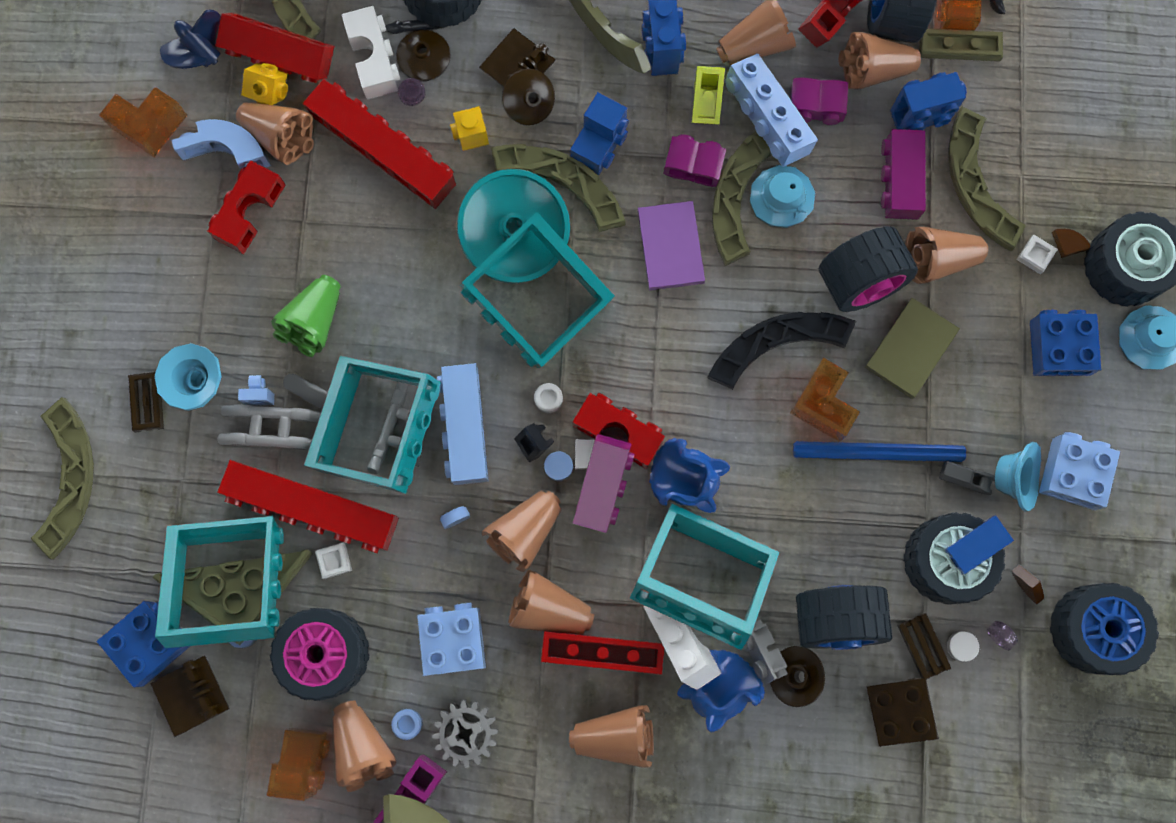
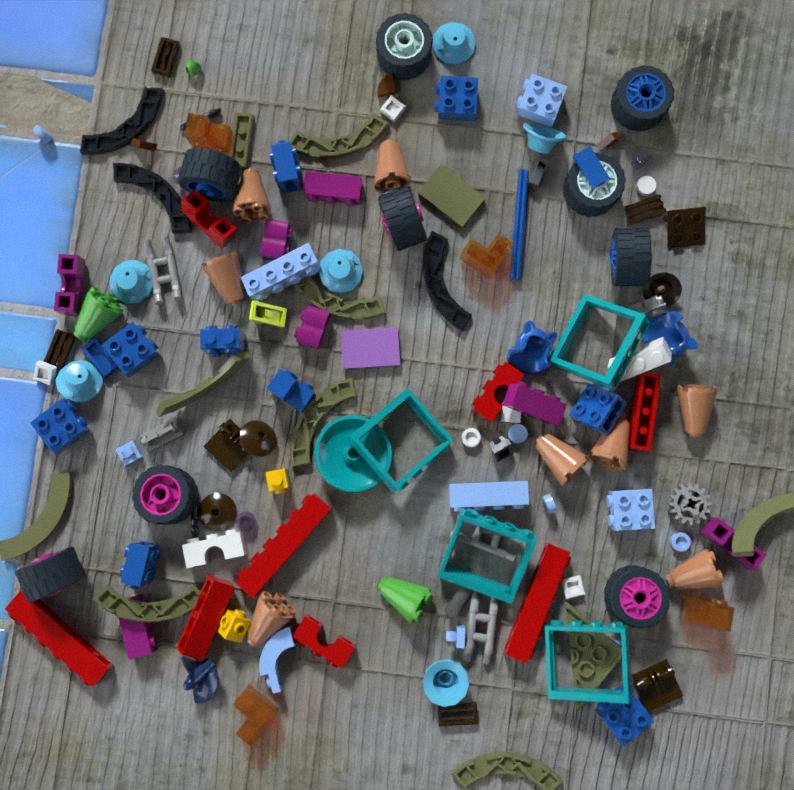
camera: 85 degrees left, 5 degrees up
none -> blue brick [569,383,627,436]

